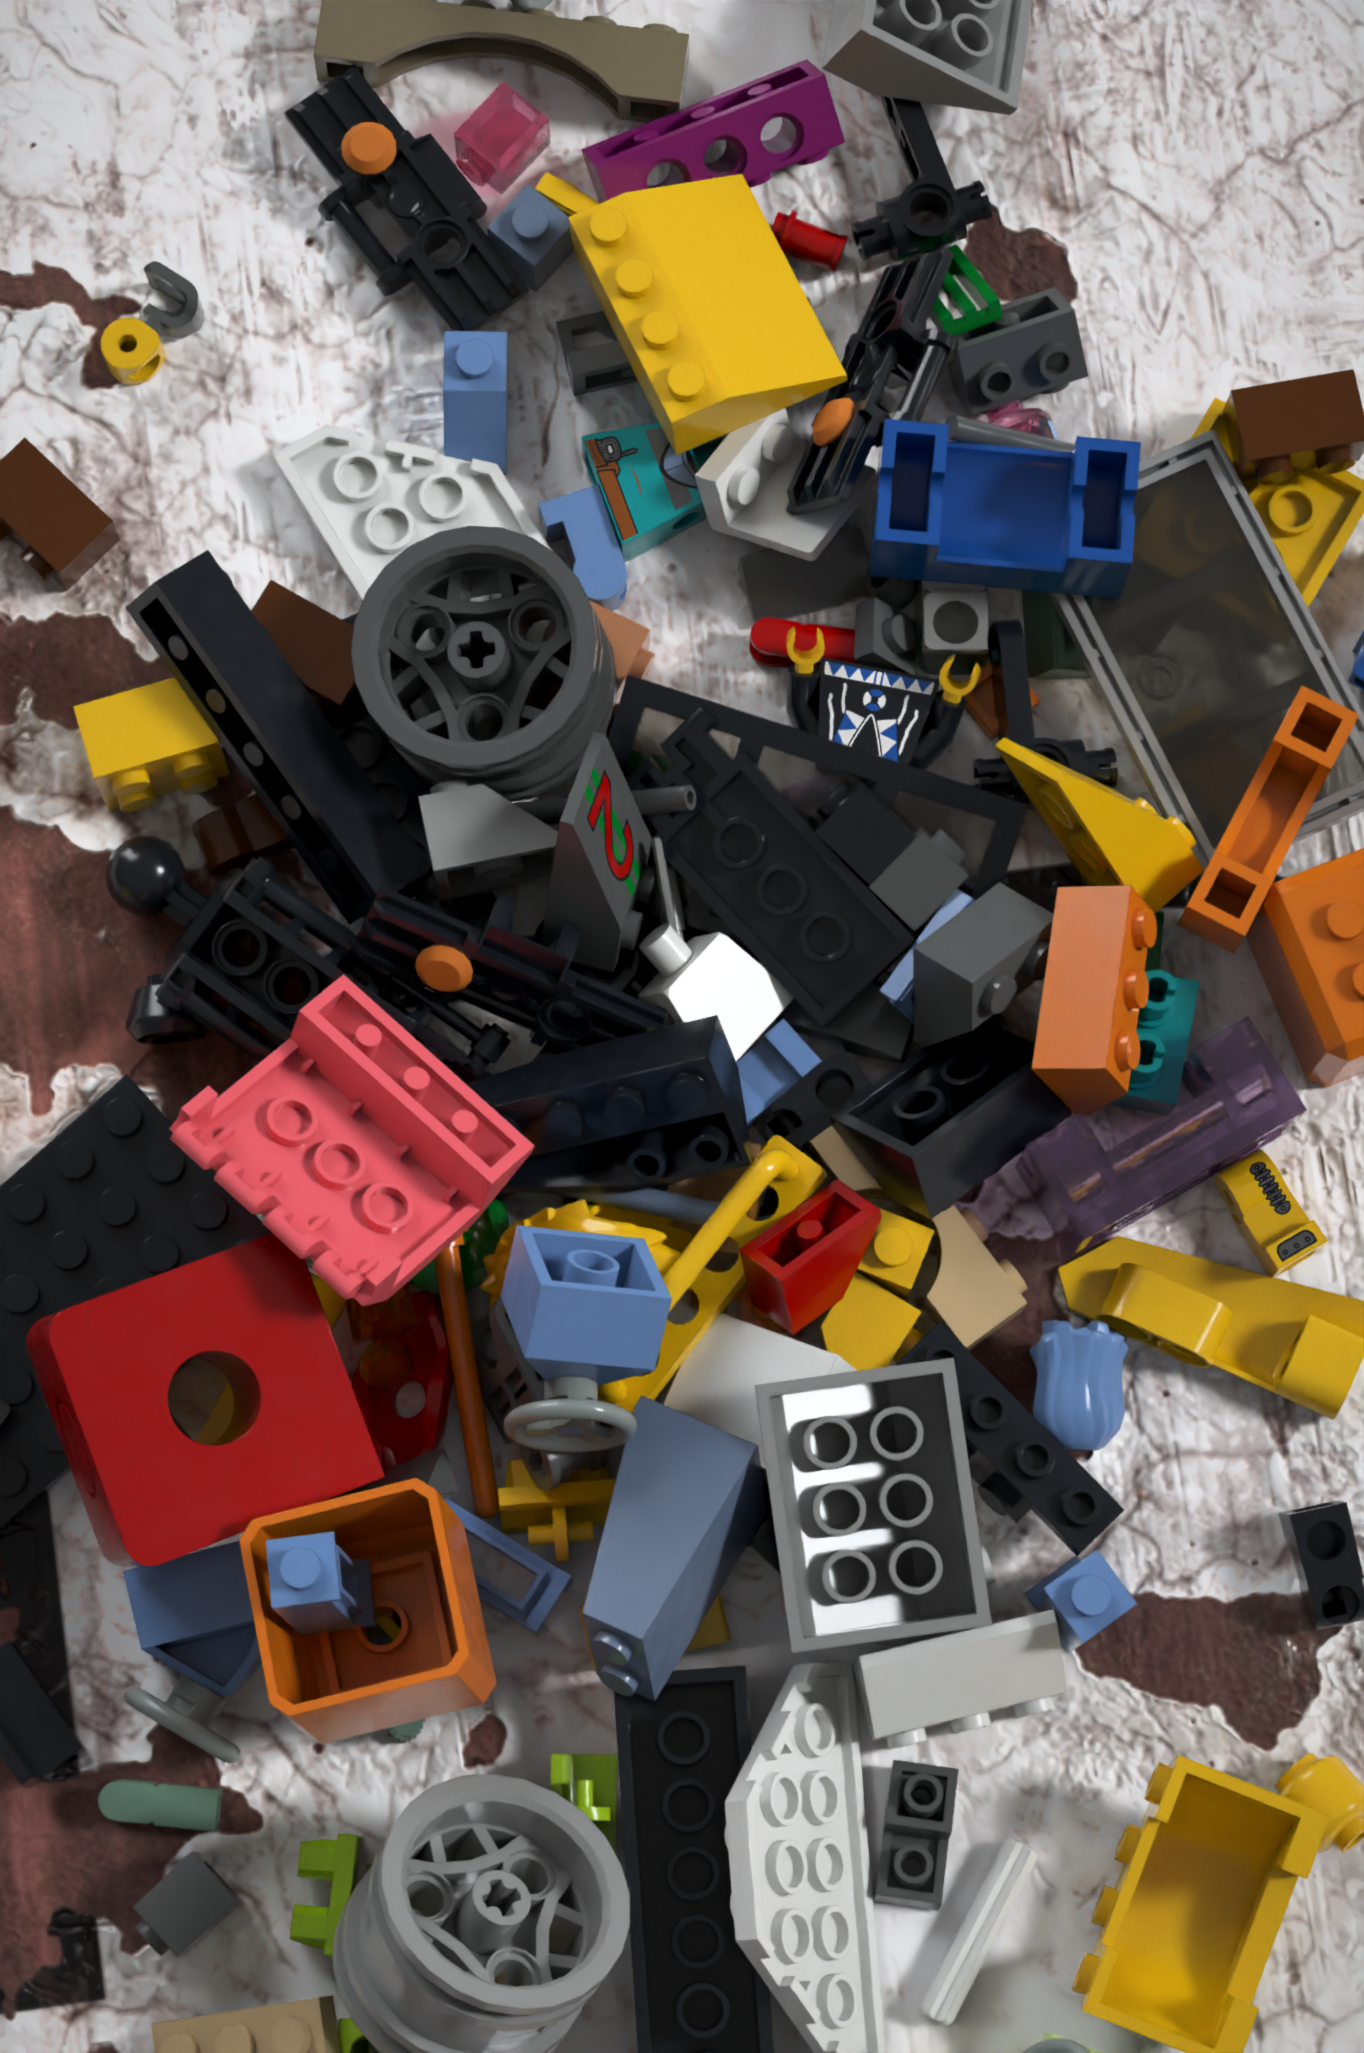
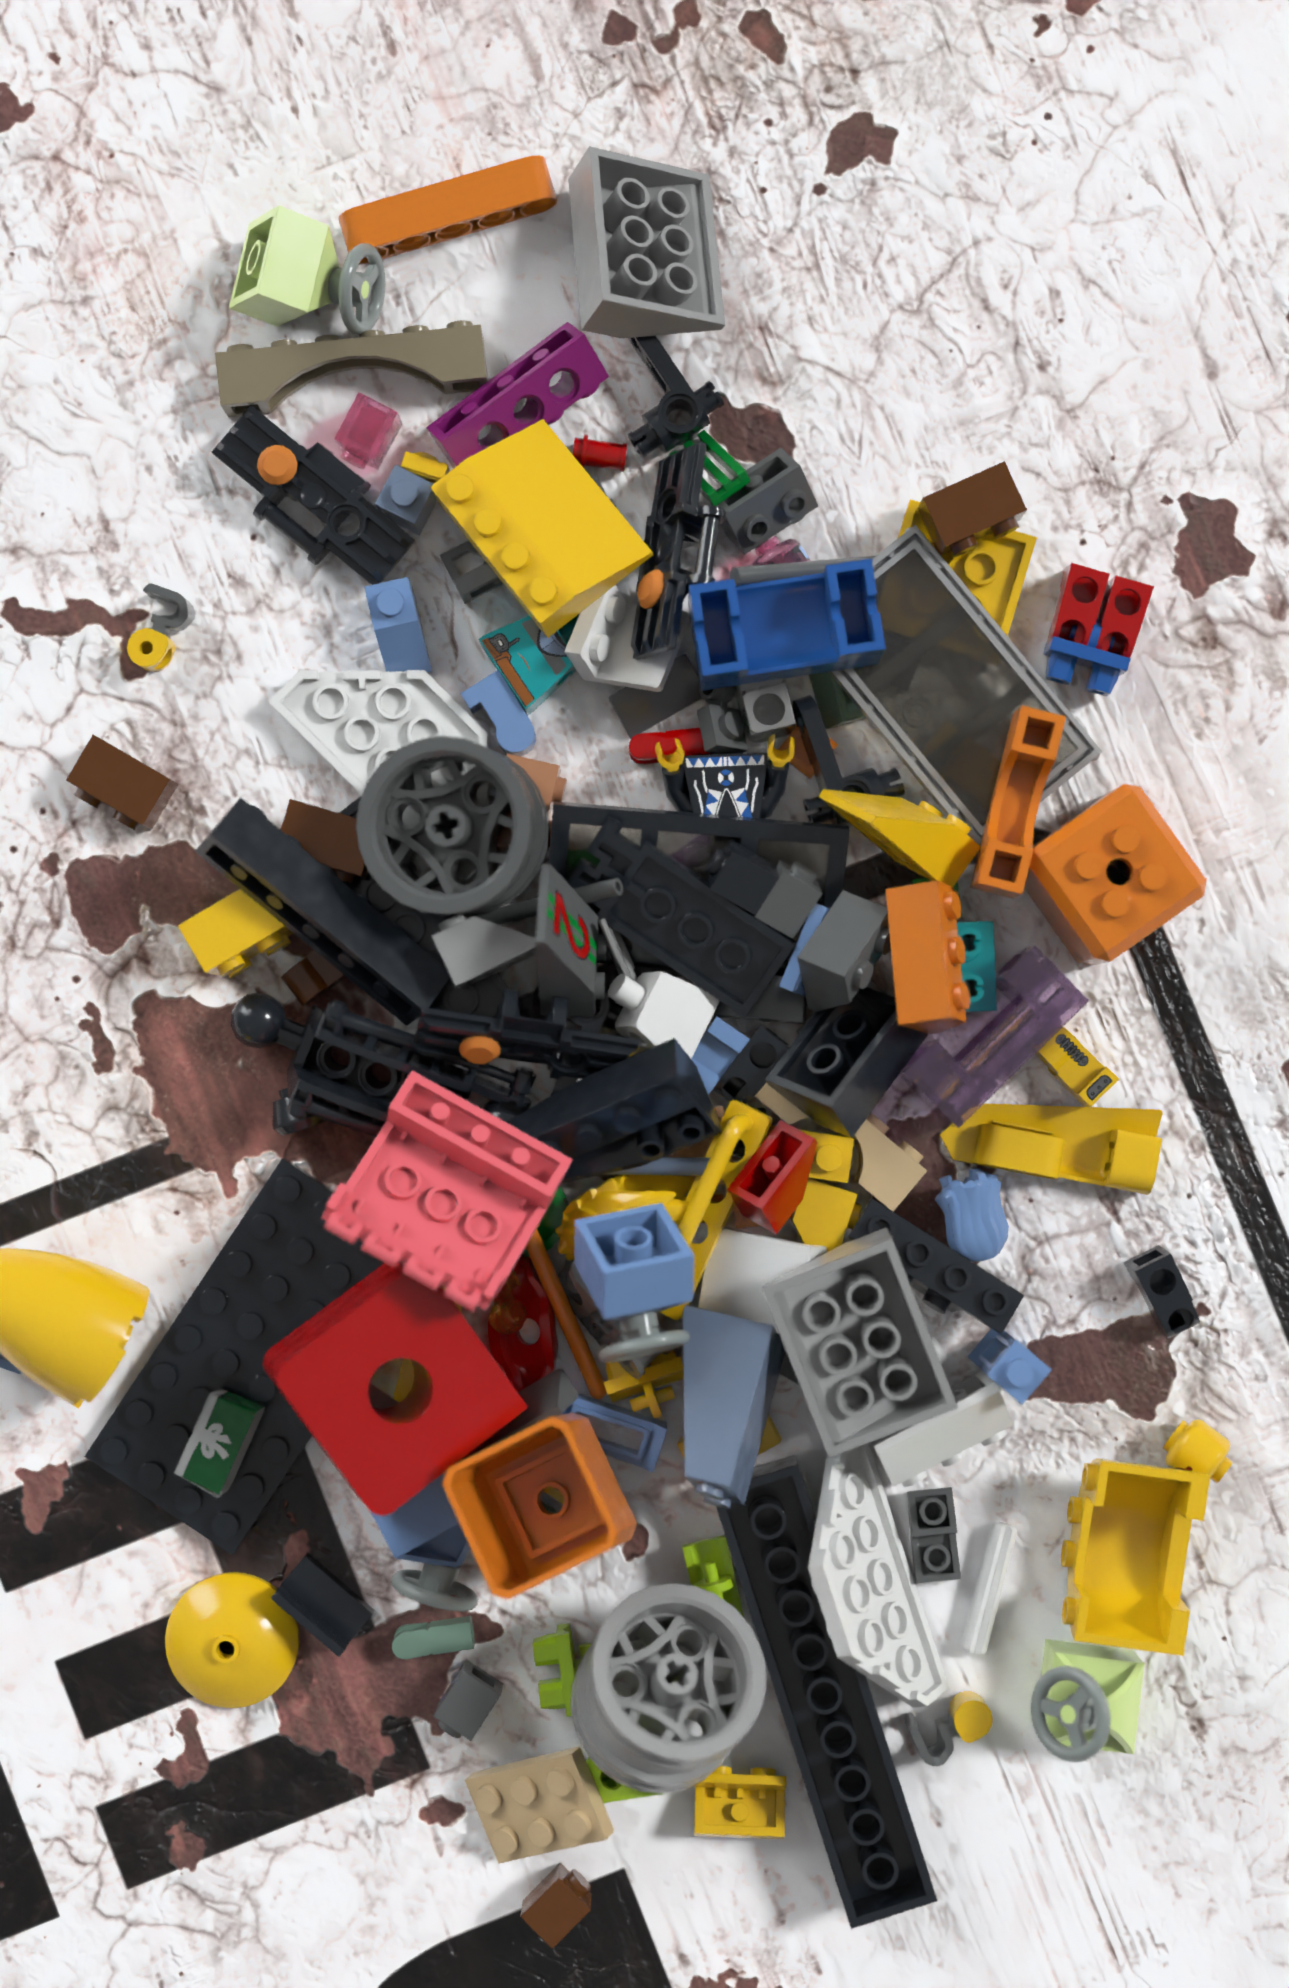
camera: 10 degrees left, 10 degrees up
medium blue window [266,1531,376,1635] -> none

